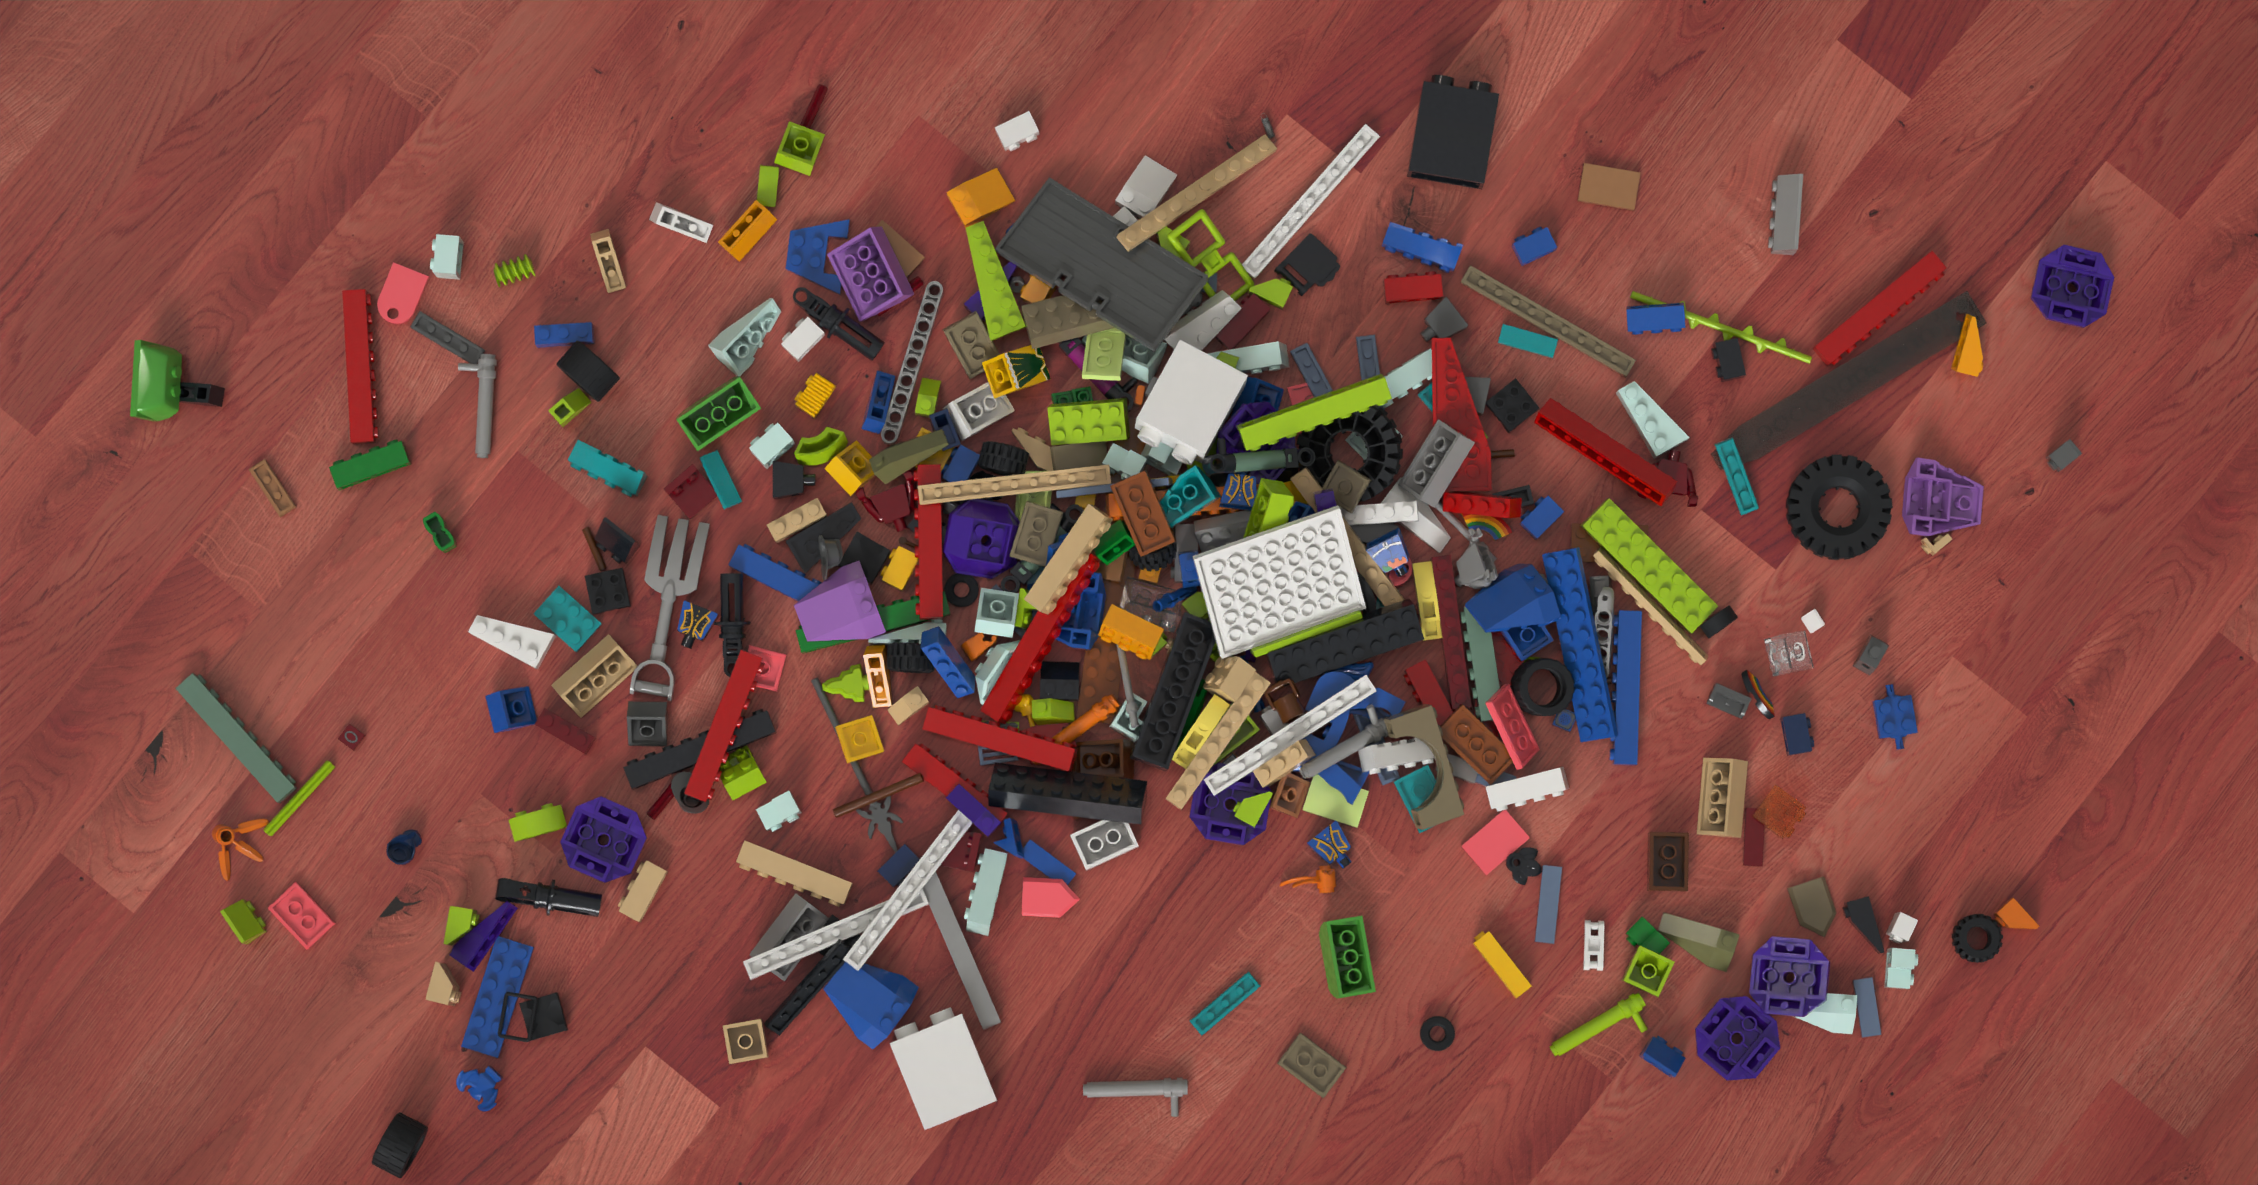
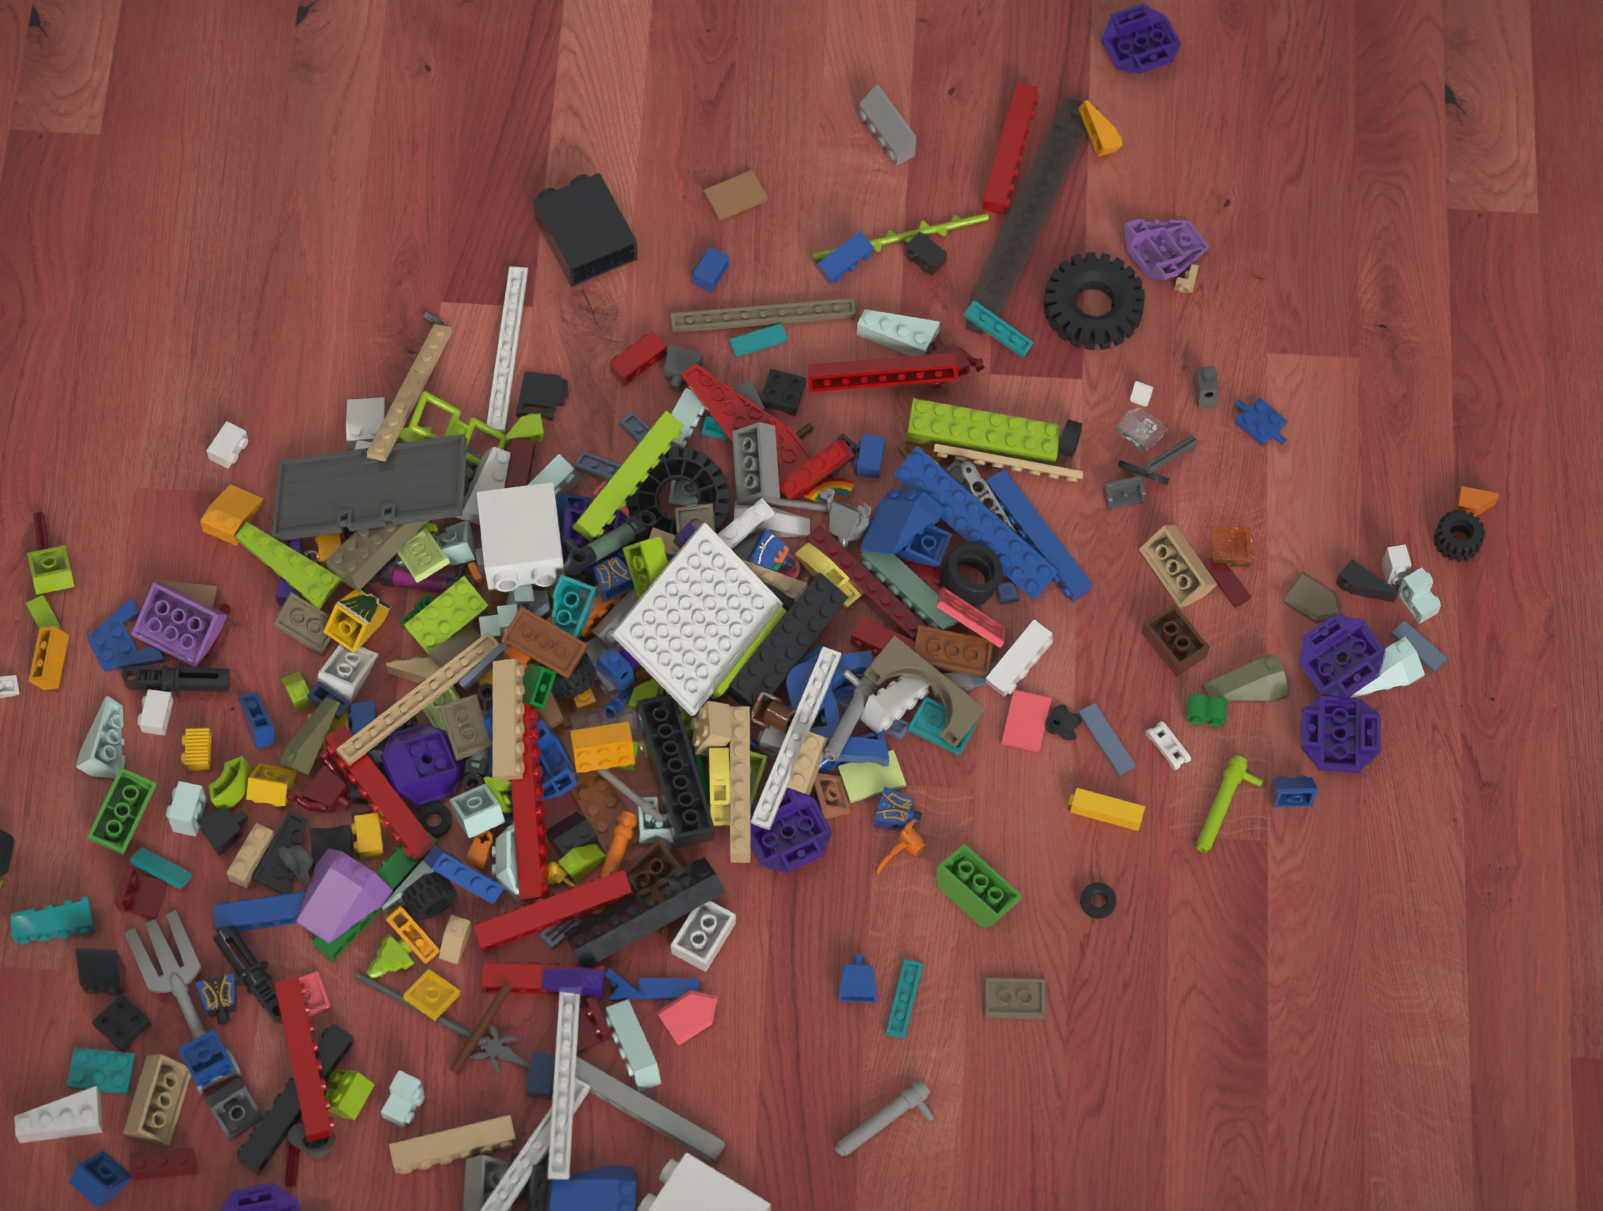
camera: 35 degrees left, 20 degrees down
reddish brown piece [582,527,607,571] -> none
light grey beam [881,281,944,446] -> none
black tyre [978,441,1029,476] -> none
lime slope [1233,792,1273,828] -> none
blue wedge [1382,222,1463,273] -> none
lime slope [1622,945,1675,997] -> none
dark blue brick [1780,713,1814,756] -> none
dark grey slope [2046,439,2082,472] -> none
none -> blue plate [177,1030,234,1087]
none -> blue torso [838,955,877,1003]
none -> dark grey axle [1144,436,1198,473]

